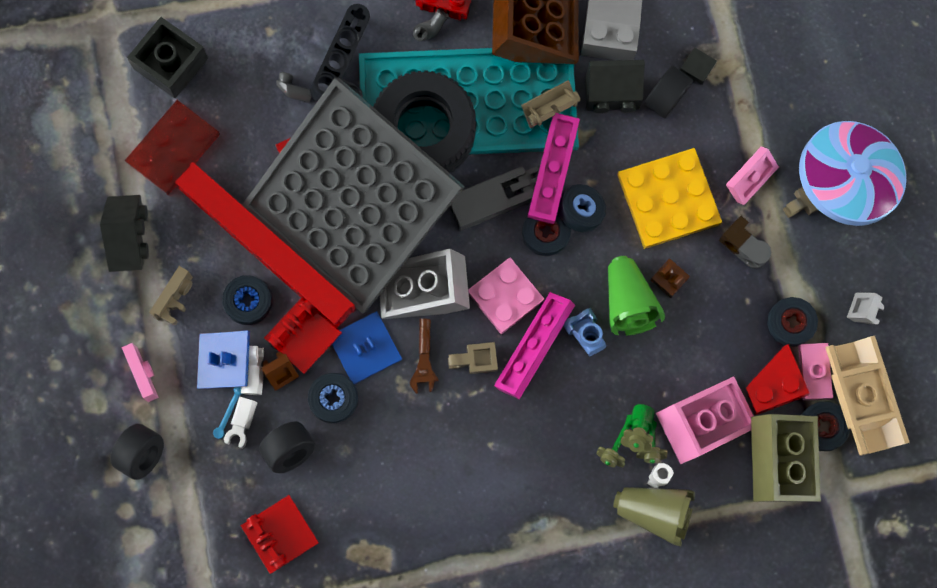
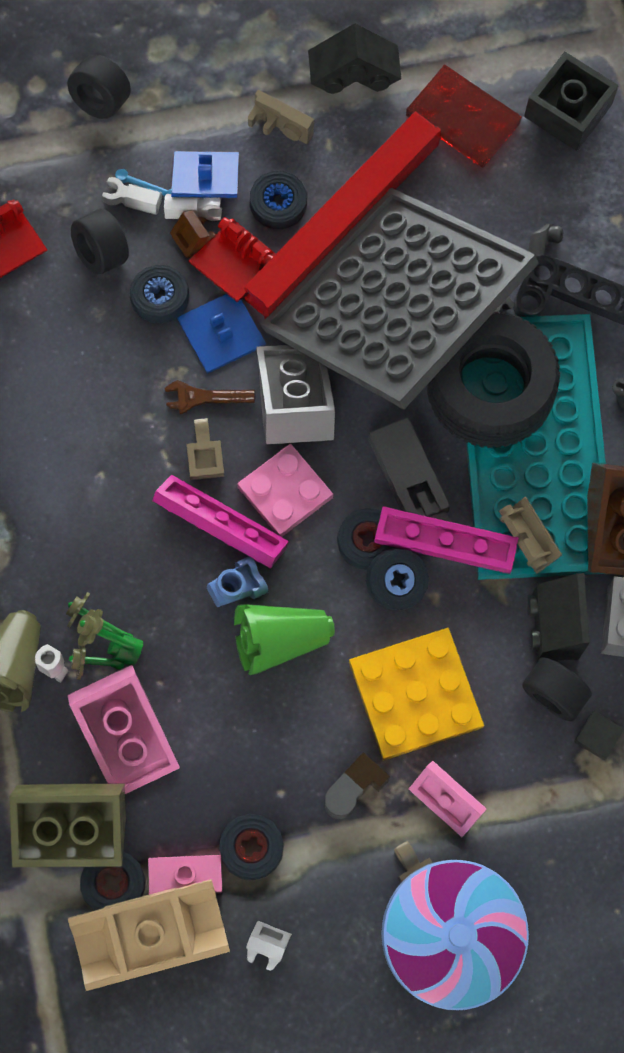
camera: 90 degrees right, 5 degrees down
bright pink plate [122,343,159,402] -> none
reddish brown tile [650,258,690,298] -> none
red wing [746,344,809,415] -> none

